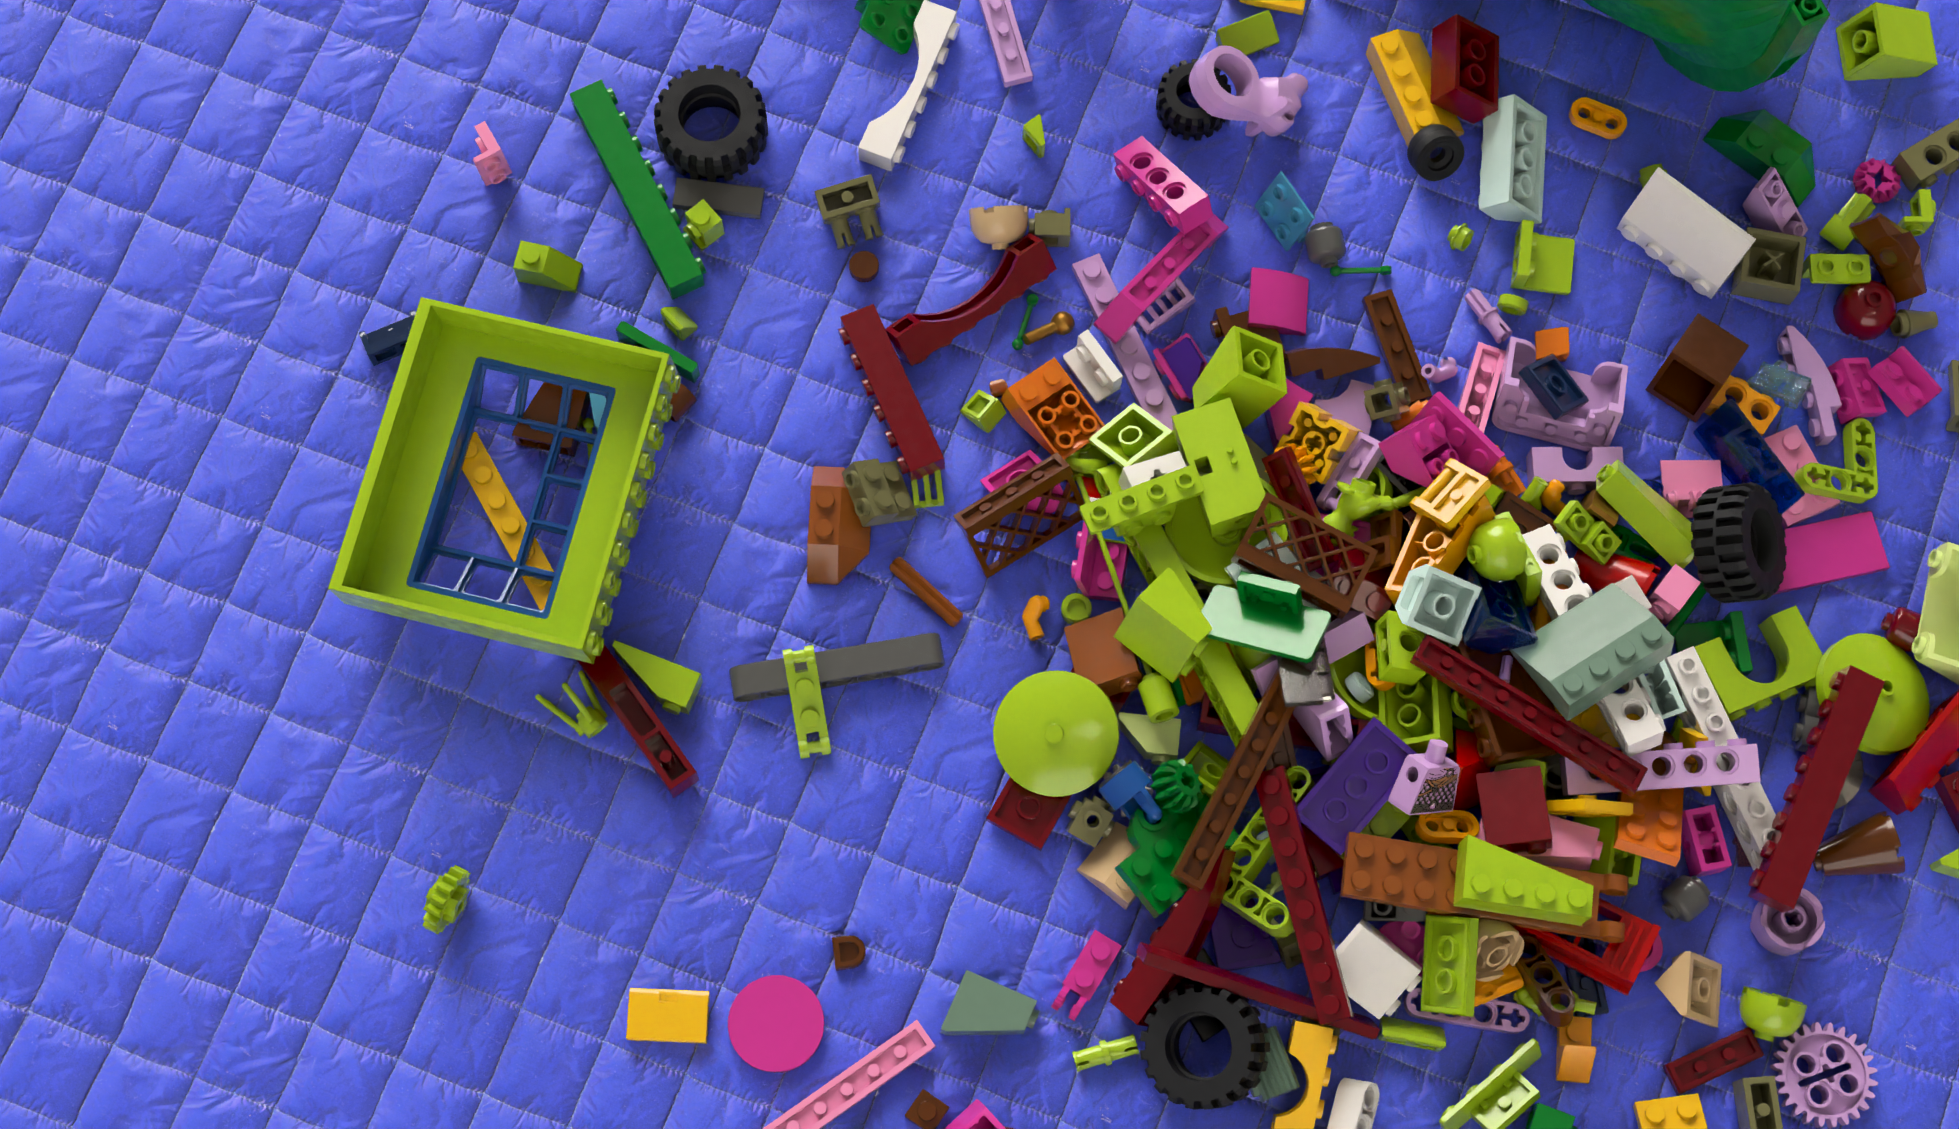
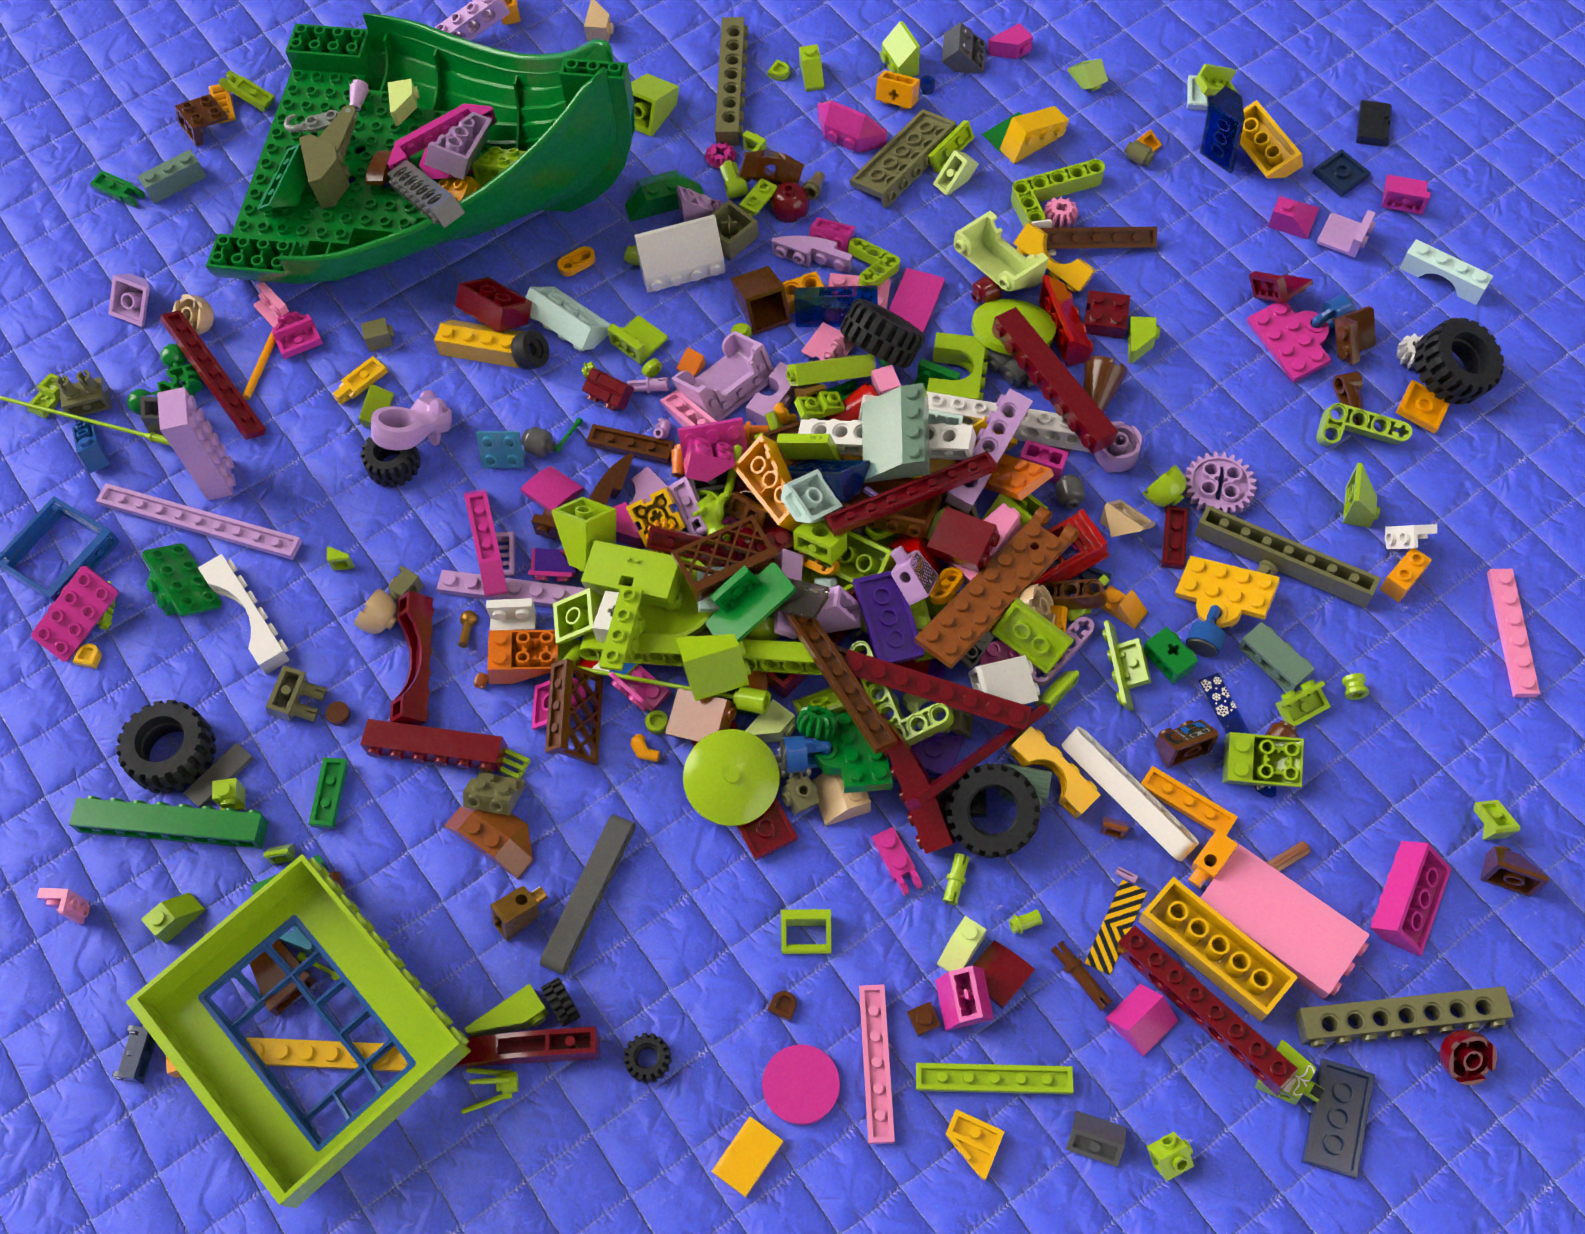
camera: 50 degrees left, 10 degrees down
lime plate [782,645,832,759] -> none
dark orange axle [889,557,963,627] -> none
sand green slope [940,970,1040,1036] -> none
lime slope [960,389,1006,433] -> none
green hinge [1012,294,1039,350] -> none
dark pink brick [1113,136,1213,235] -> none
olive brick [1364,378,1411,423] -> none
yellow plate [1409,458,1491,530] -> none
lime wedge [1453,834,1593,926] -> none
lime cylinder [1467,518,1527,581] -> none
dark blue tile [1518,354,1589,420] -> none
yellow plate [1546,795,1633,818] -> none
clear light blue hips [1747,360,1812,409] -> none
dark pink bracket [1867,346,1942,417] -> none
none -> green plate [309,757,349,829]
none -> pearl gold torso [490,886,548,941]
none -> black tyre [541,977,581,1027]
none -> dark red brick [582,368,634,412]
none -> black tyre [623,1033,672,1084]
none -> lime plate [731,323,752,338]
none -> lime tile [781,909,832,954]
none -> yellowish green slope [937,916,987,972]

